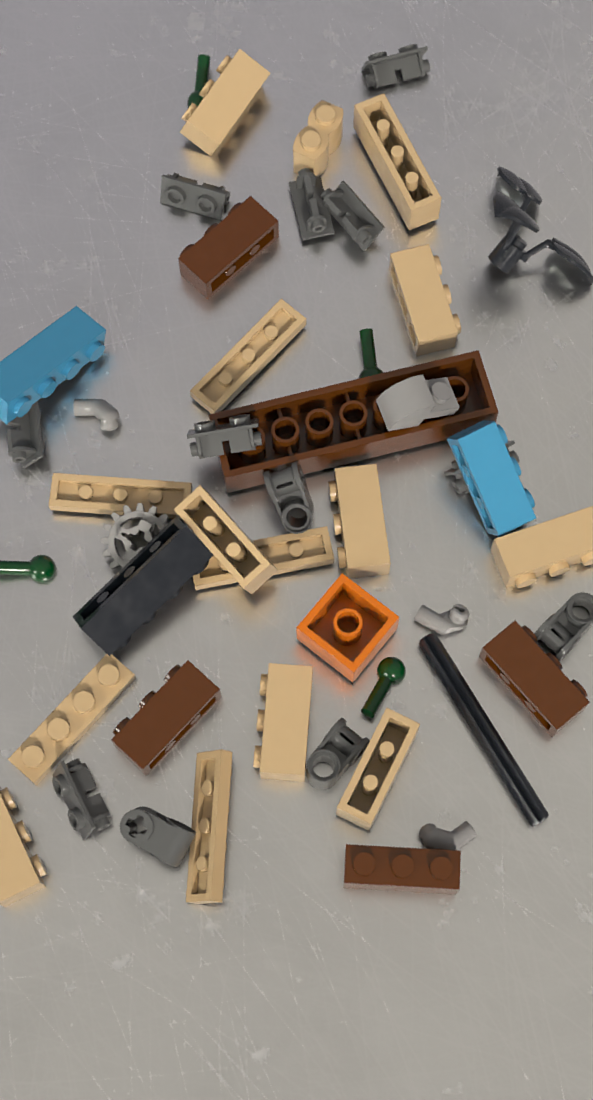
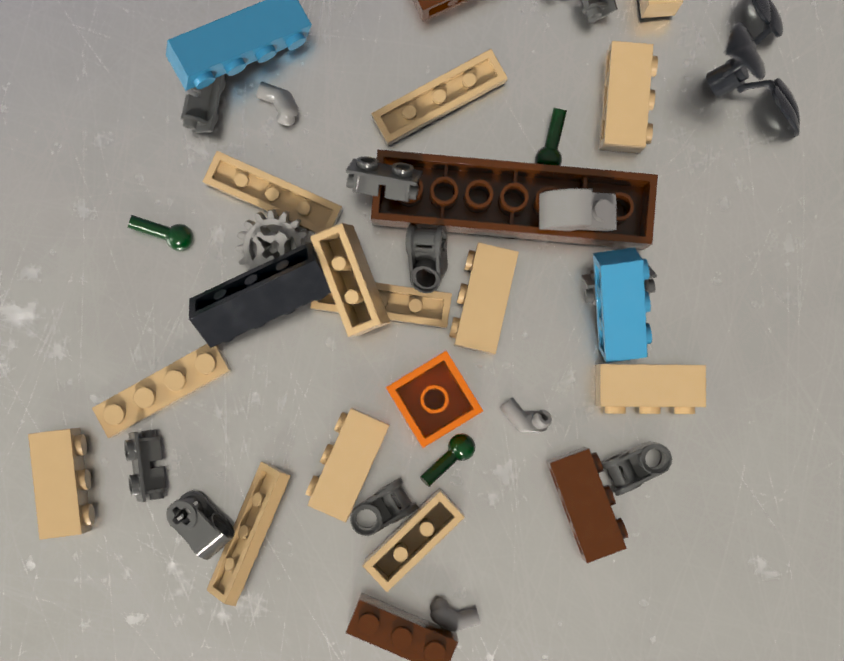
camera: 20 degrees right, 15 degrees up
reddish brown brick [111,660,222,776] -> none
black axle [419,633,549,826] -> none

